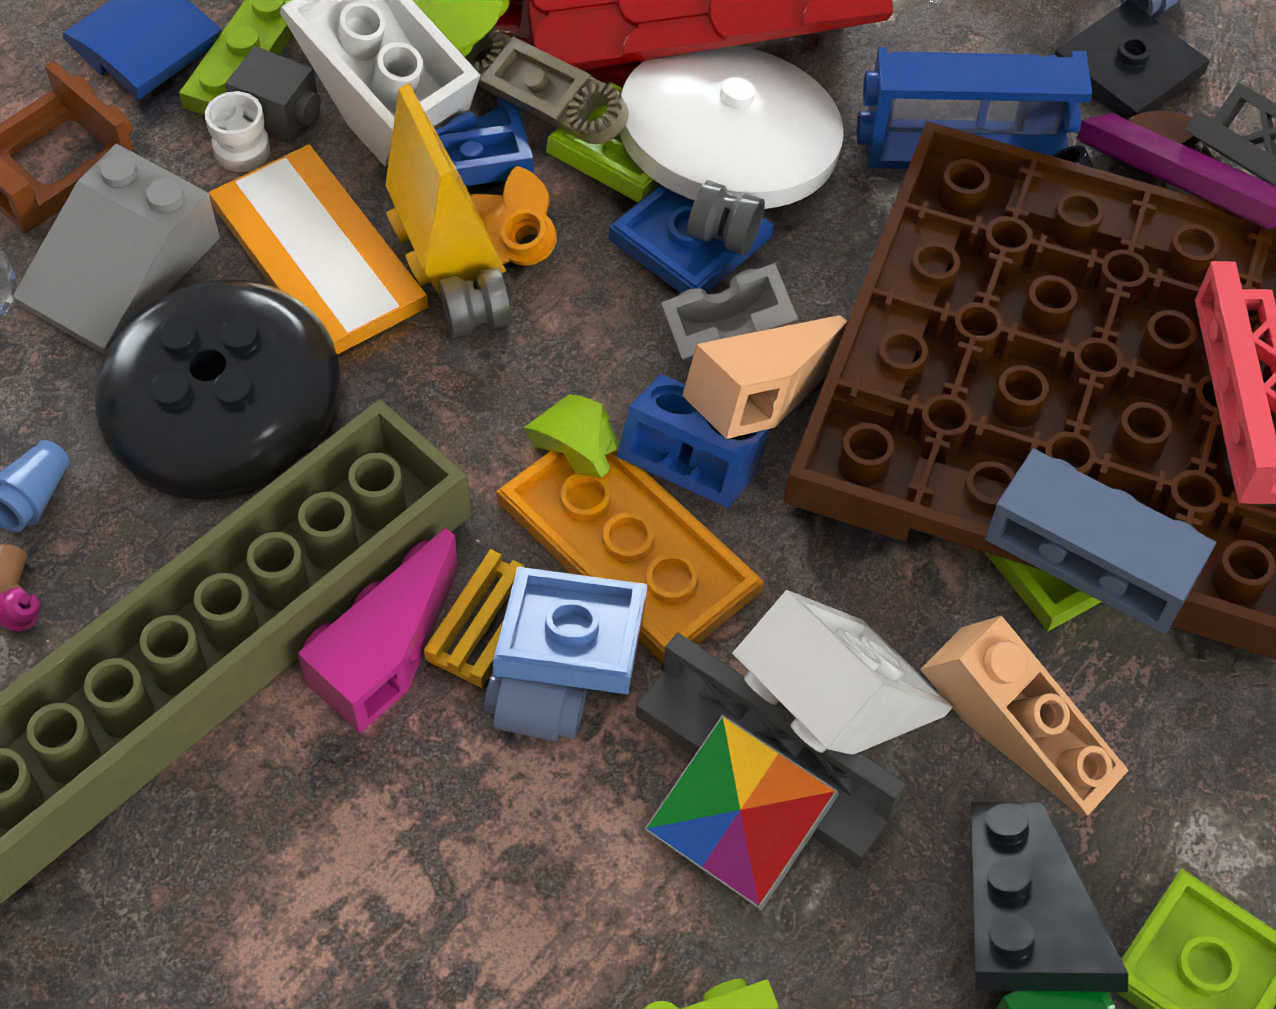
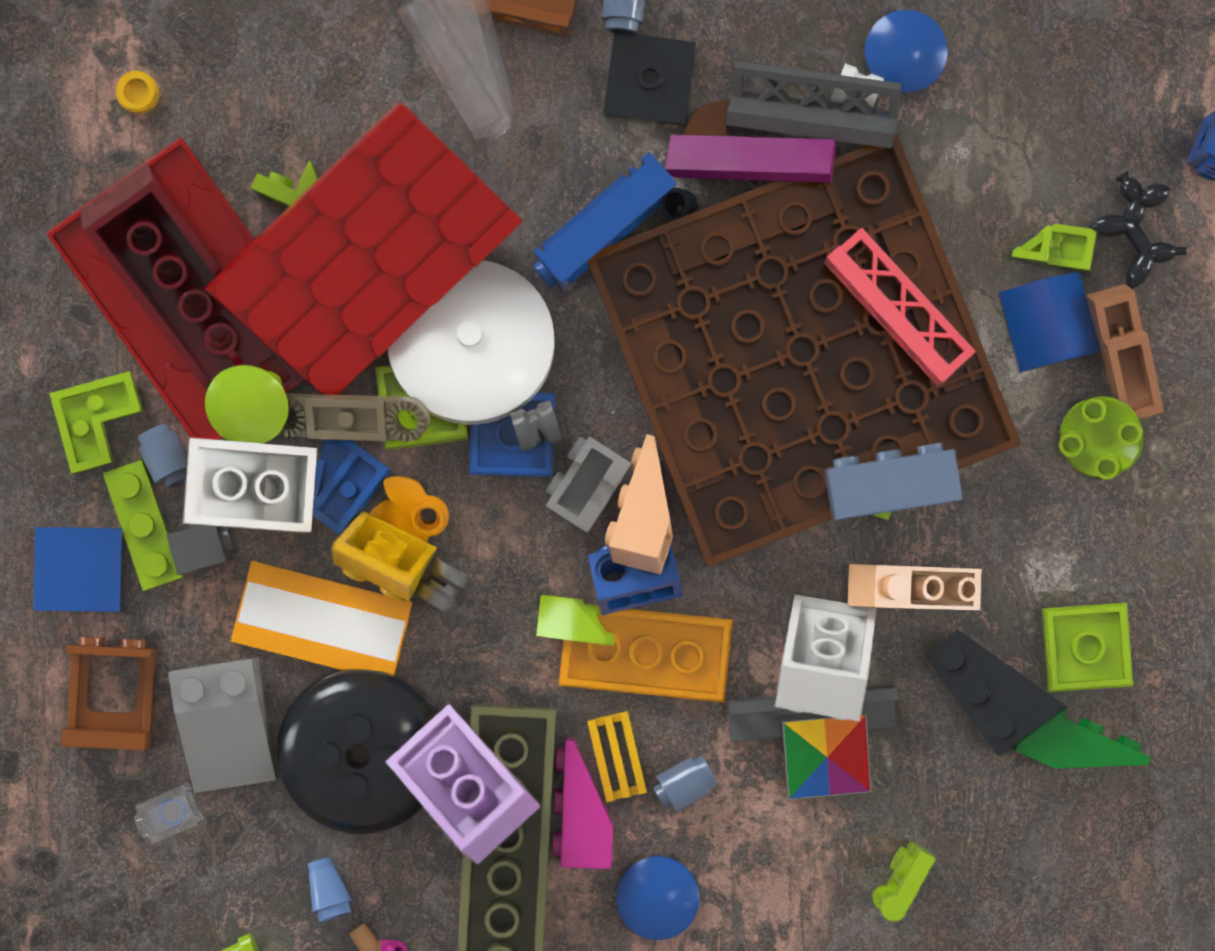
camera: 40 degrees left, 30 degrees up
white wheel [205,91,270,172] -> none
tile [493,567,647,694] -> none
none -> lavender slope [386,704,541,864]
none -> blue dish [616,855,699,940]

